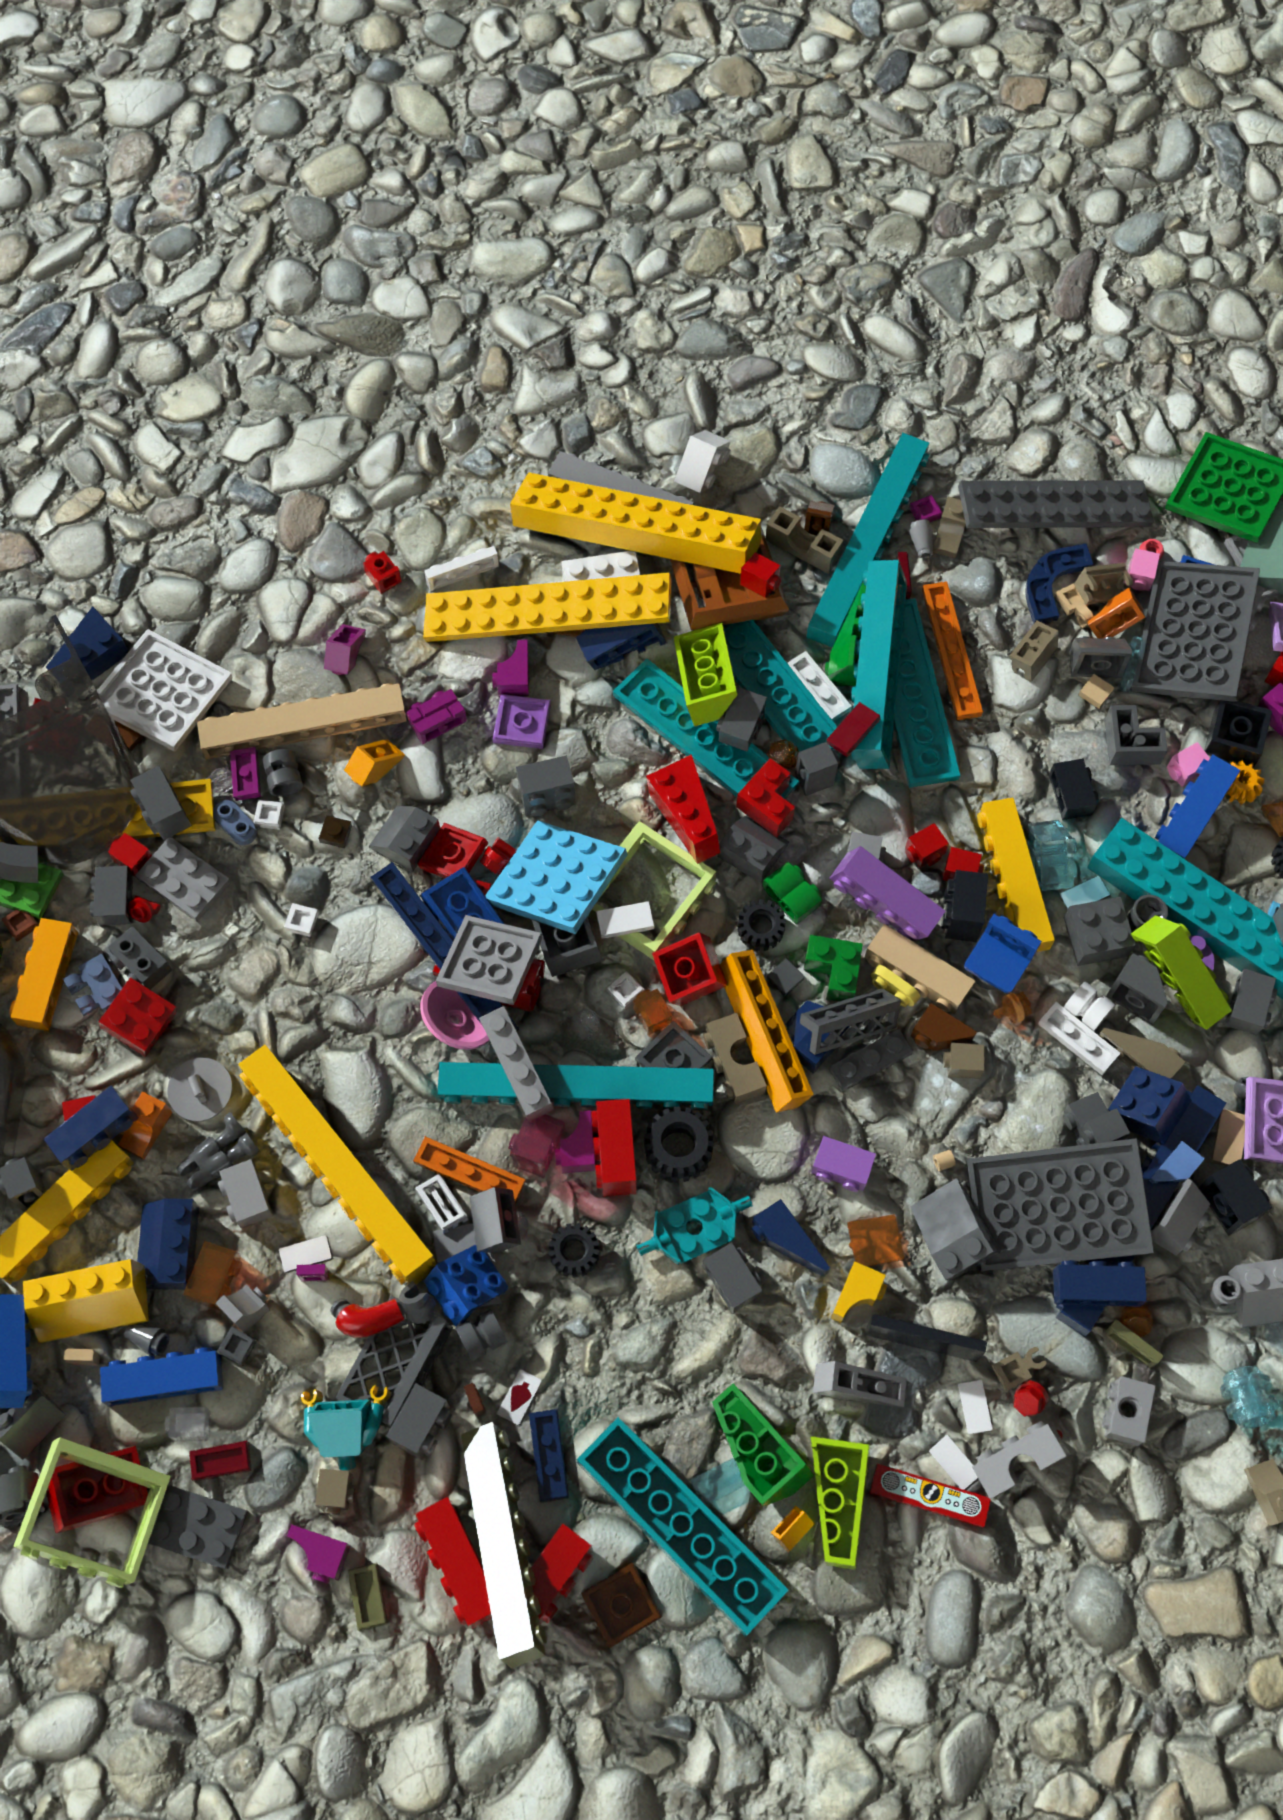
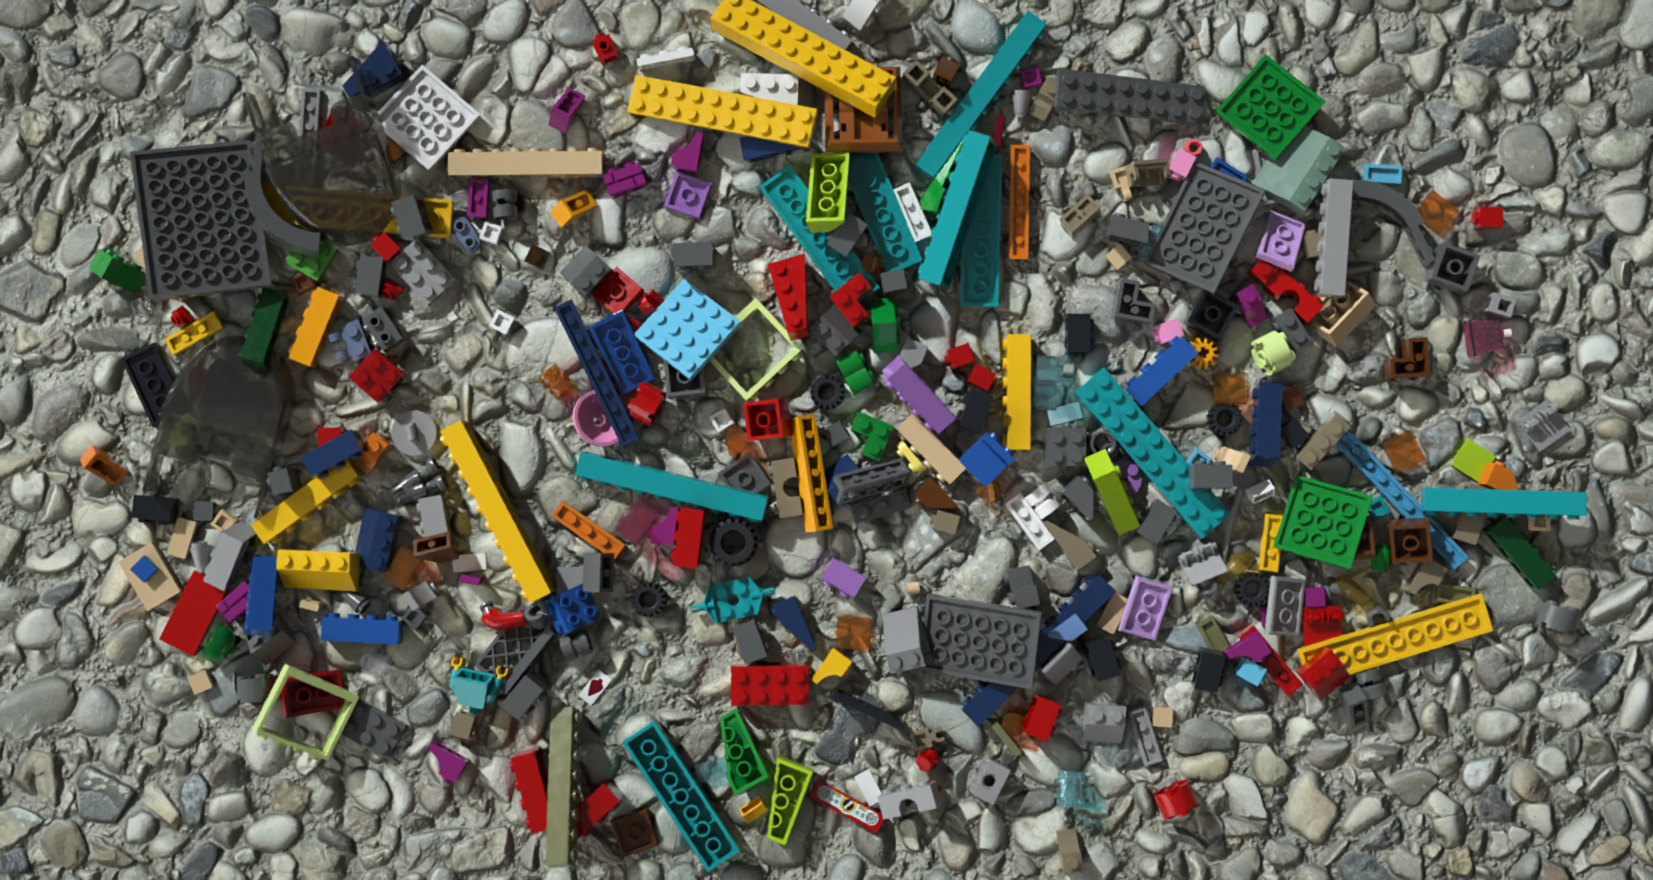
camera: 10 degrees right, 20 degrees up
dark red tile [189,1440,252,1482] -> none
olive tile [348,1563,388,1631] -> none
white tile [415,1174,468,1234] -> none
light grey plate [436,915,542,1005] -> none
copper tile [464,1383,486,1418] -> none
light grey brick [479,1006,554,1122] -> none
dark blue tile [529,1409,569,1503] -> none
white tile [596,901,654,939] -> none
red brick [740,552,782,598] -> none
light grey slope [813,1361,906,1407] -> none
dark red tile [826,702,881,757] -> none
white sticker [958,1380,993,1434] -> none
dark blue plate [1025,543,1093,624] -> none
dark blue brick [1053,1260,1147,1307] -> none
orange arch [1087,588,1145,639] -> none
dark blue brick [1108,1066,1192,1144] -> none
light grey cone [1210,1276,1241,1305] -> none
none -> reddish brown slope [413,531,459,563]
none -> clear orange wheel [538,364,575,400]
none -> red brick [731,664,809,706]
none -> green brick [870,298,900,353]
none -> red brick [1021,692,1062,741]

